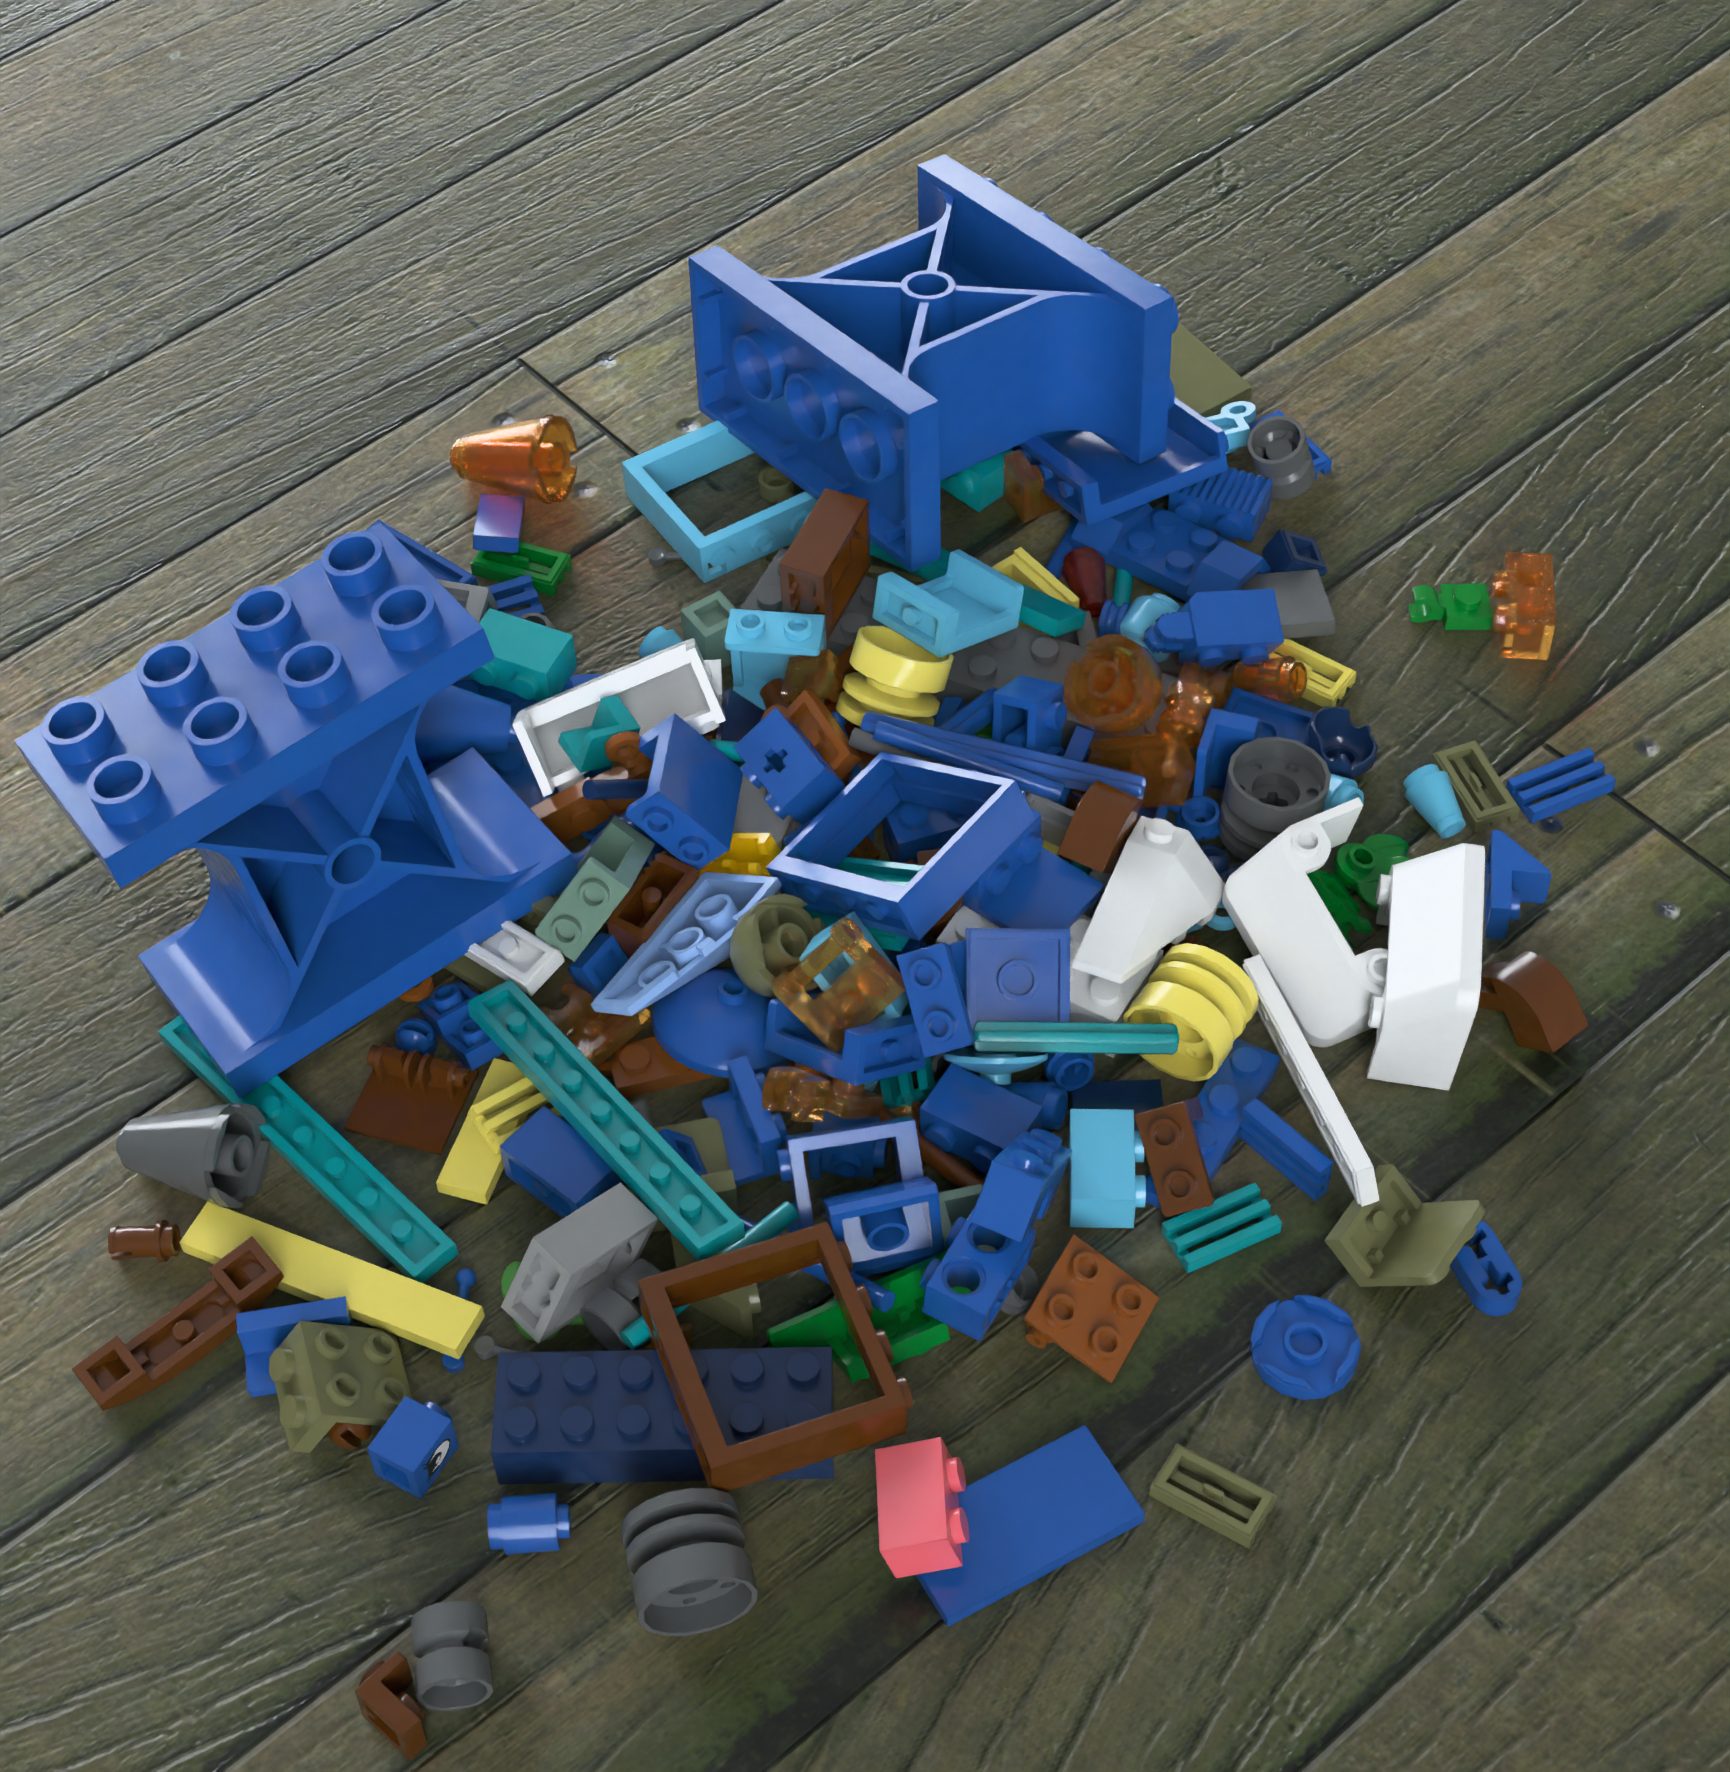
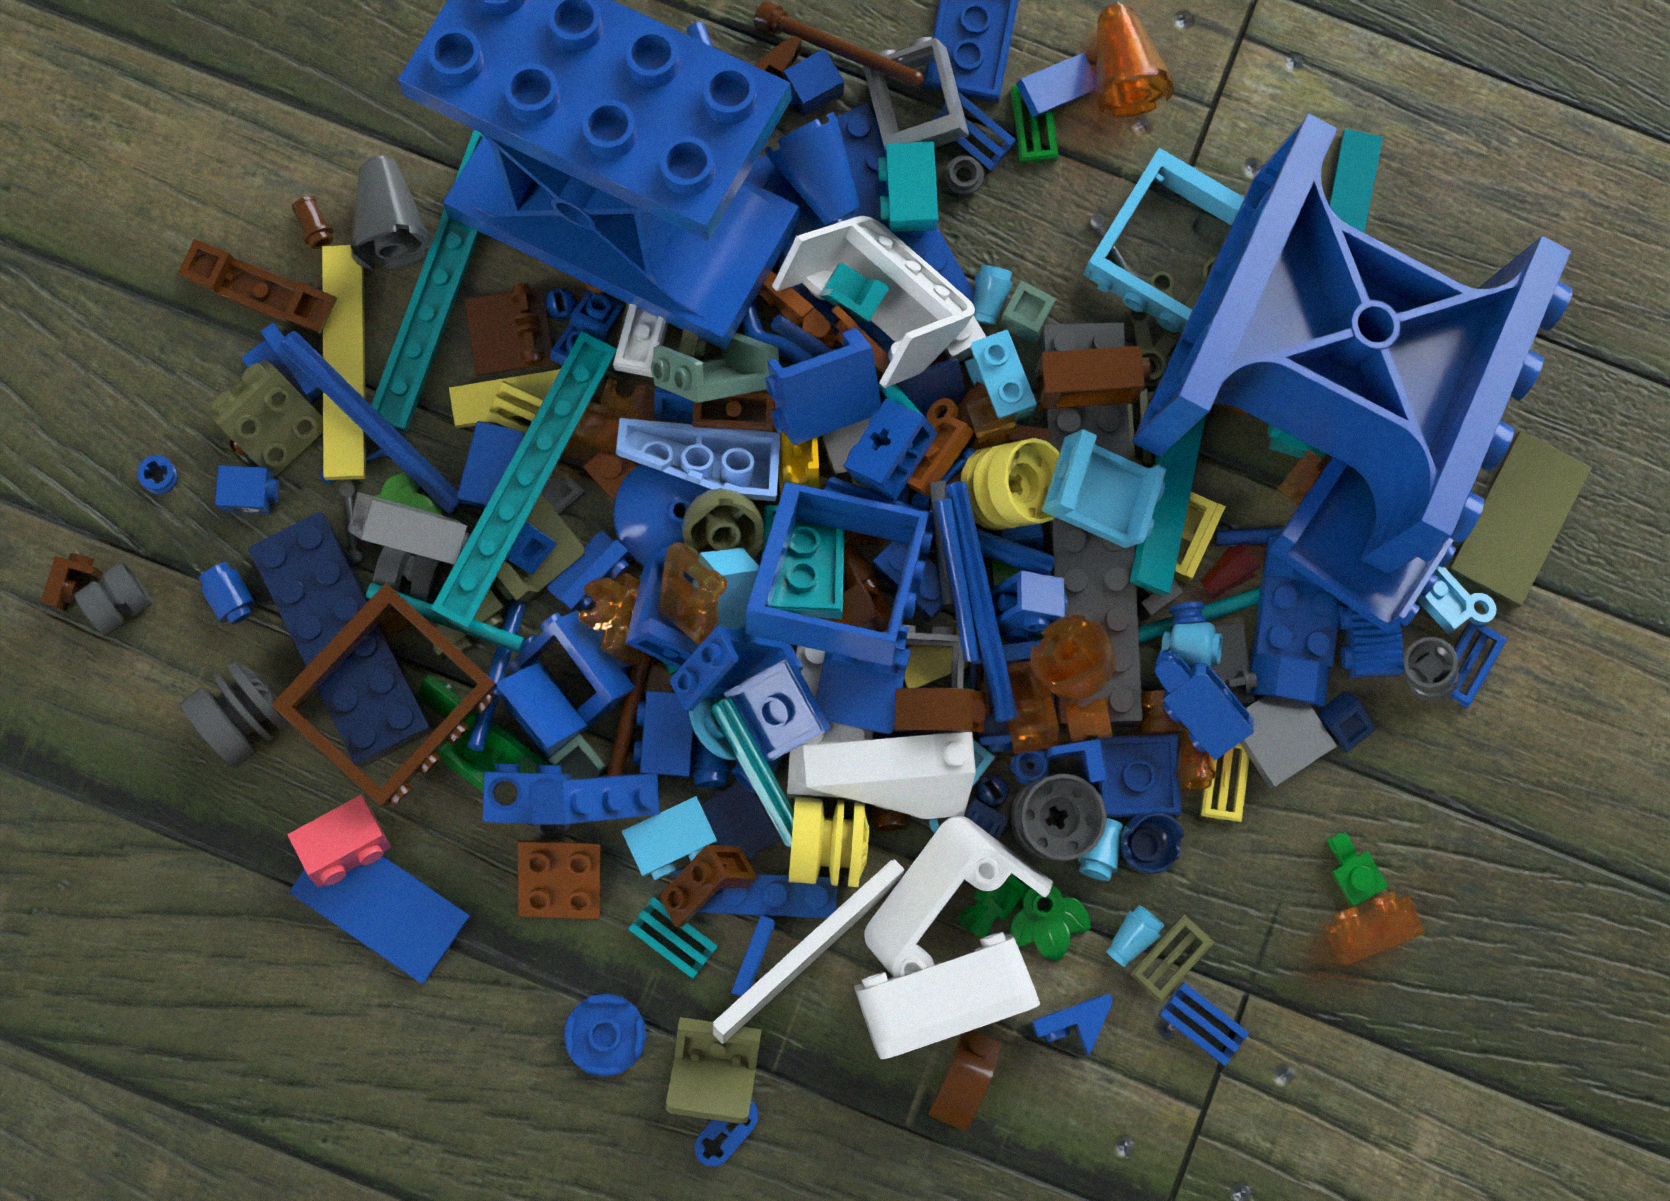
camera: 55 degrees right, 30 degrees up
olive tile [1149,1443,1277,1549] -> none
none -> blue bush [137,455,178,494]
none -> blue axle [279,331,461,514]

